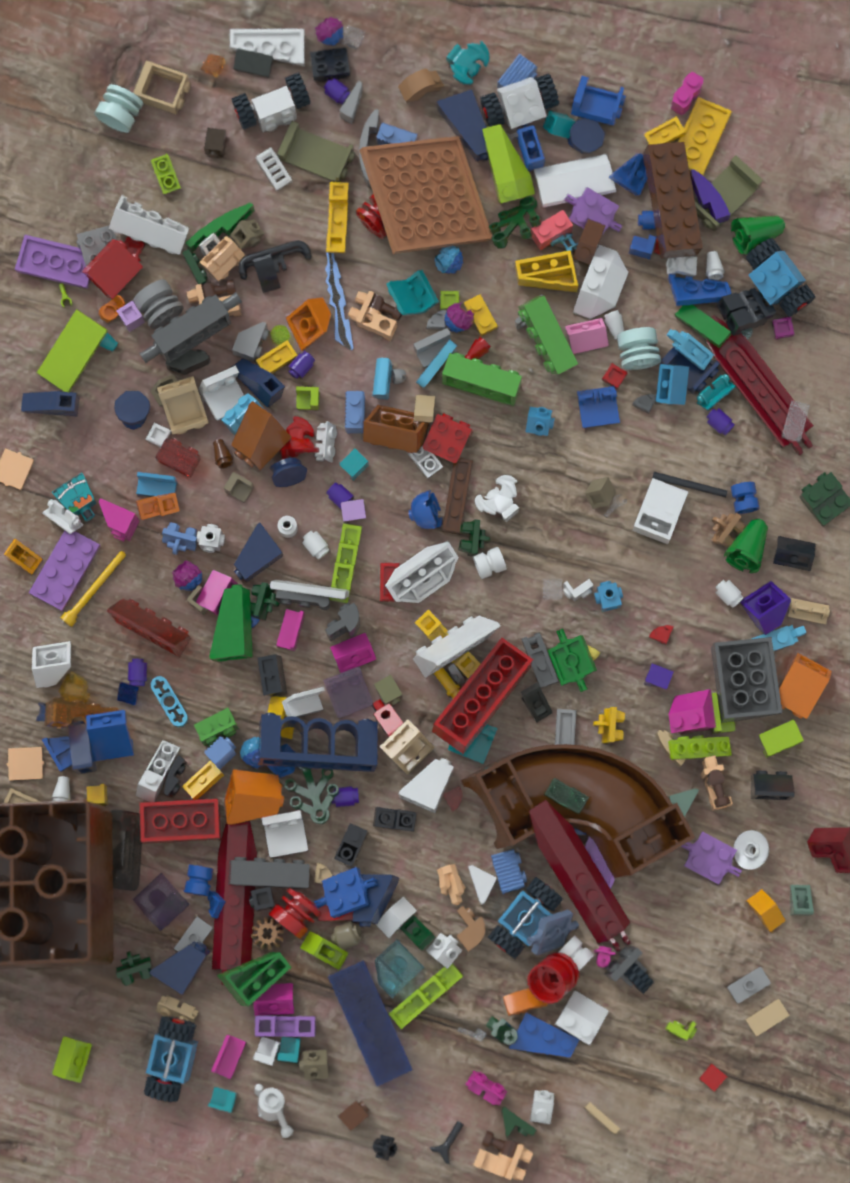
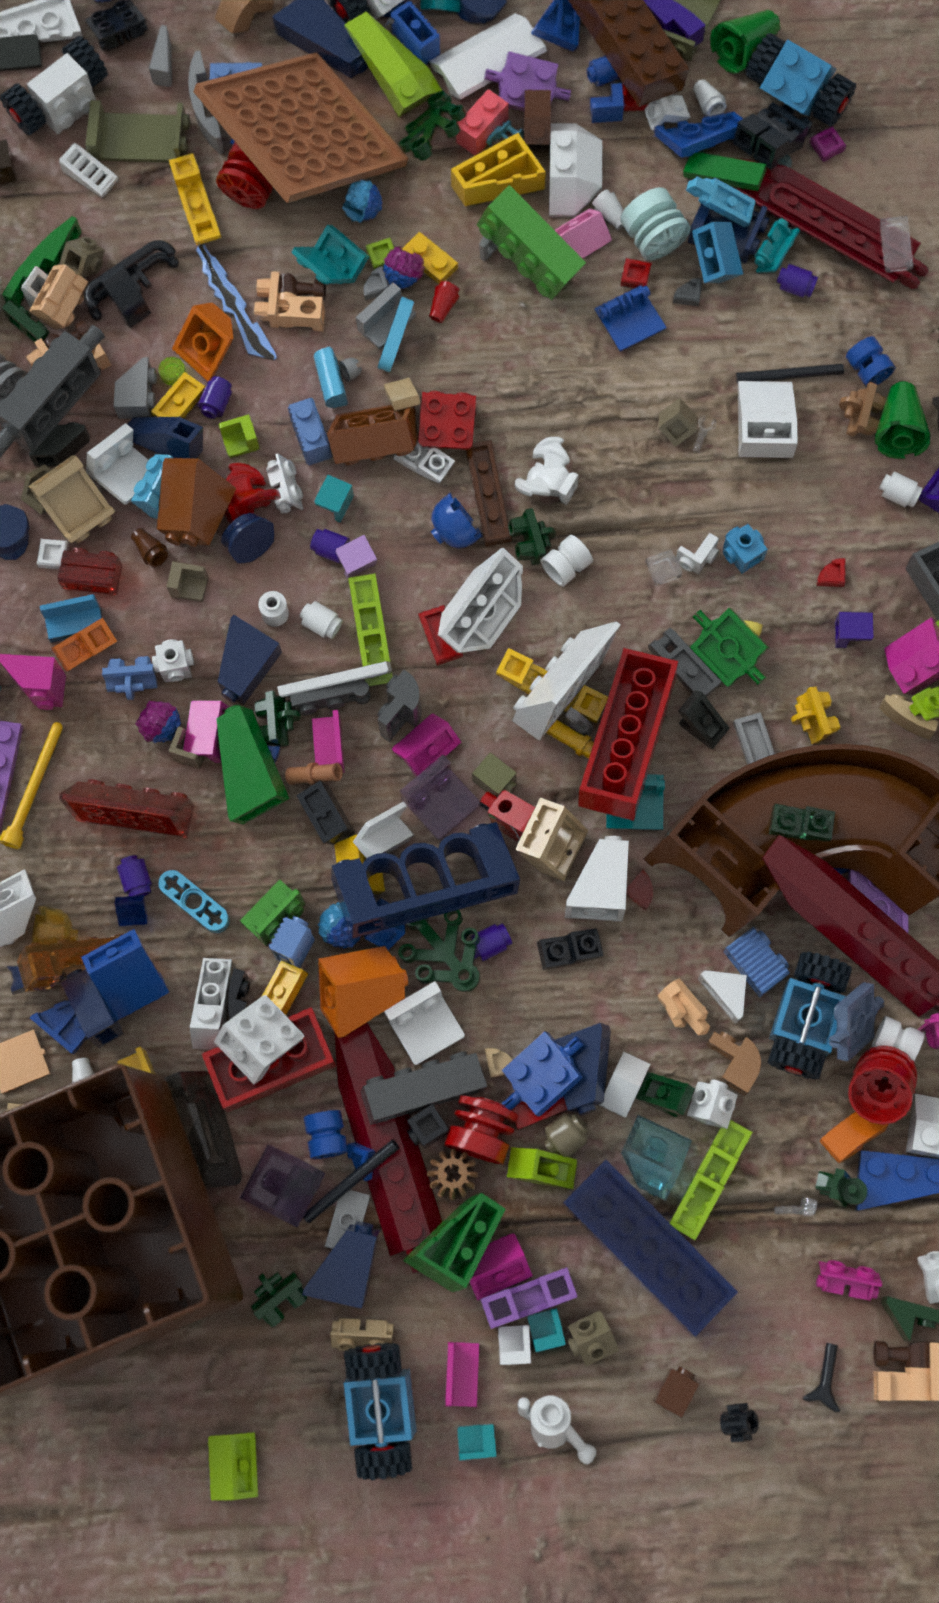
camera: 20 degrees left, 5 degrees down
dark purple brick [324,79,351,105] -> none
black slope [334,823,368,867] -> none
bright green brick [442,353,522,407] -> none
dark azure brick [525,407,555,436] -> none
none -> white bracket [214,995,304,1084]
none -> nougat pin [285,763,343,785]
none -> black bar [302,1139,400,1224]

